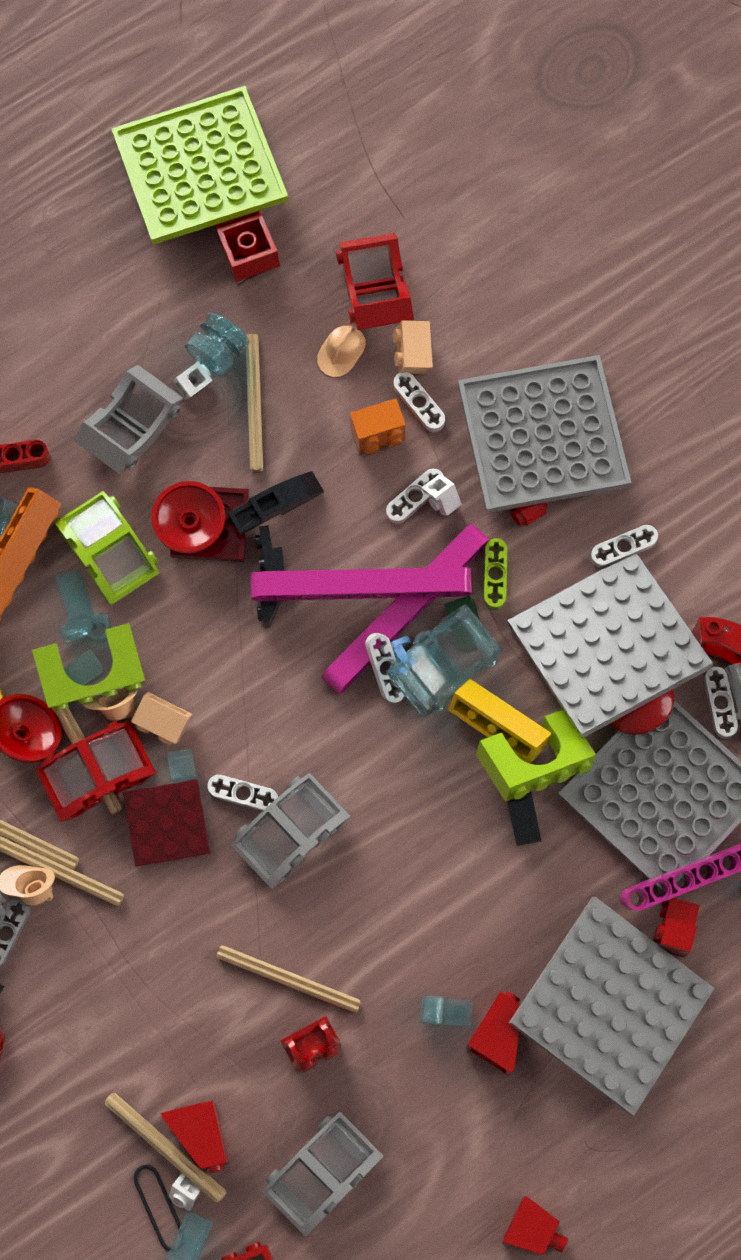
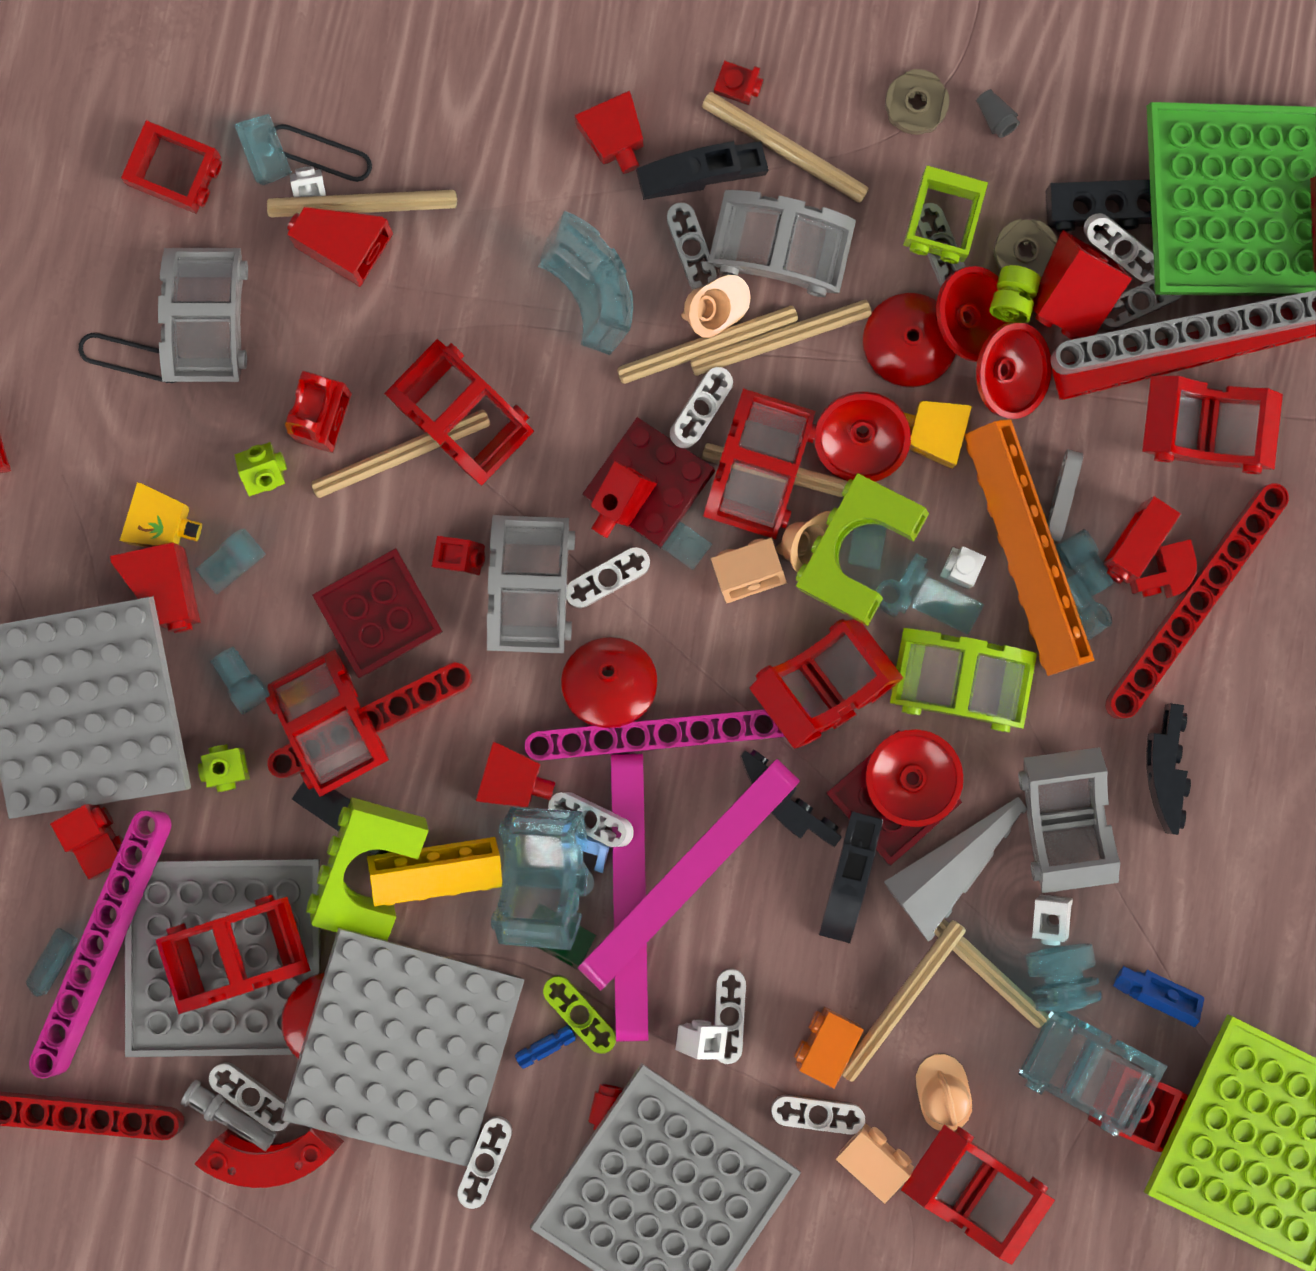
camera: 130 degrees right, 10 degrees up
none -> black piece [78,333,182,383]
none -> yellow torso [120,482,202,547]
none -> red window [155,894,311,1014]
none -> lime brick [198,744,250,792]
none -> clear light blue piece [210,647,270,715]
none -> lime brick [234,442,287,497]
none -> window [265,649,389,797]
none -> red beam [267,662,472,778]
none -> dark red plate [312,548,443,679]
none -> red window [384,339,534,486]
none -> red bracket [431,536,485,576]
none -> red torso [476,742,556,807]
none -> blue axle [515,1025,576,1069]
none -> dark pink beam [525,709,808,761]
none -> clear light blue window [538,211,633,355]
none -> red dish [561,637,658,728]
none -> red torso [591,461,657,538]
none -> white beam [670,367,733,448]
none -> red window [749,618,904,749]
none -> tan axle [842,920,966,1082]
none -> light grey wedge [884,797,1027,942]
none -> white brick [940,547,986,589]
none -> window [1018,1006,1167,1137]
none -> blue hinge [1113,966,1204,1027]
none -> black slope [1146,703,1191,835]

